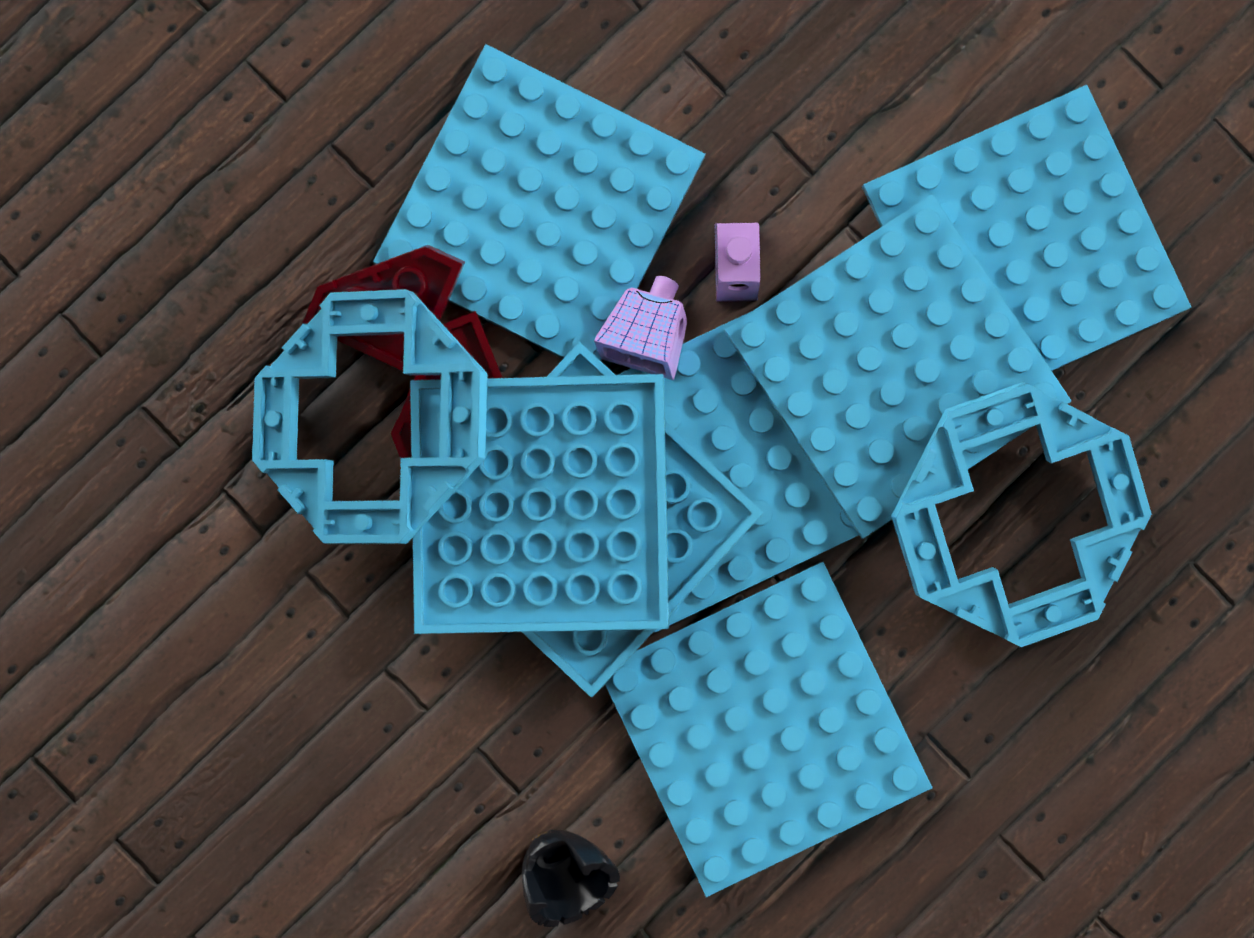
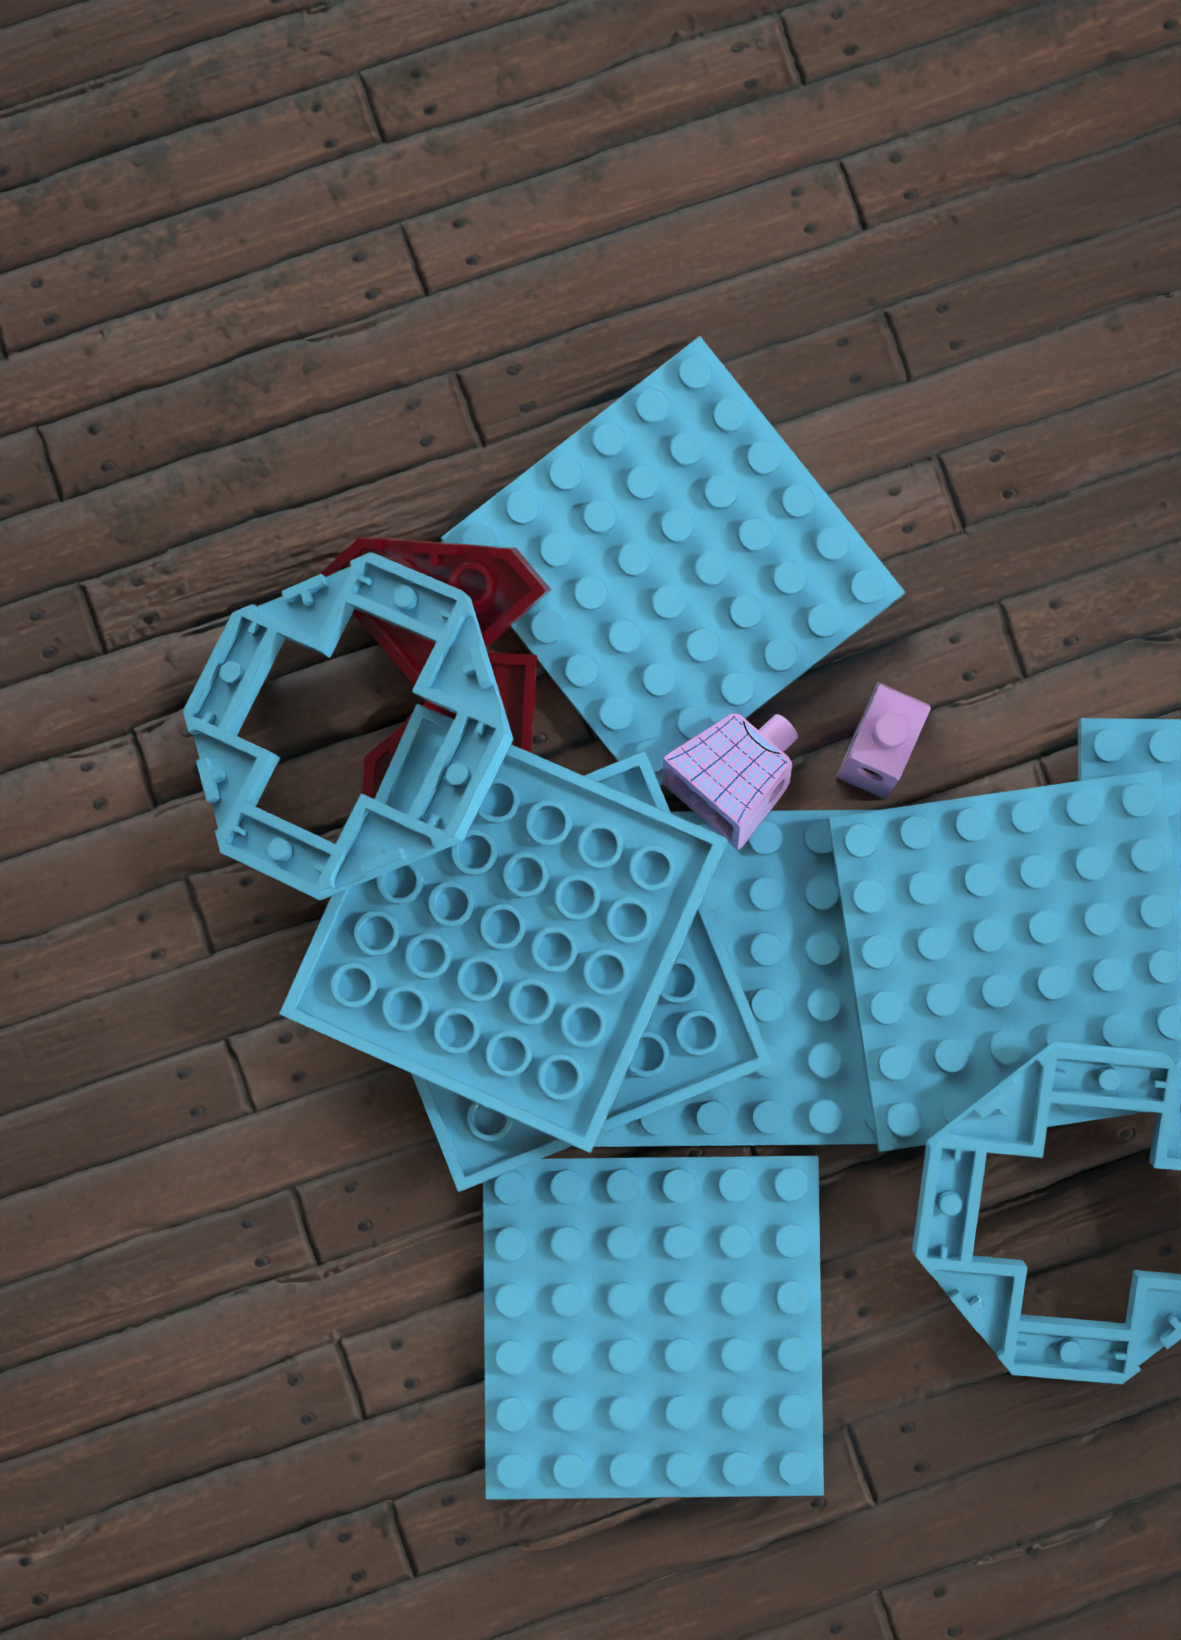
camera: 25 degrees right, 0 degrees up
black hair [522,829,620,927] -> none

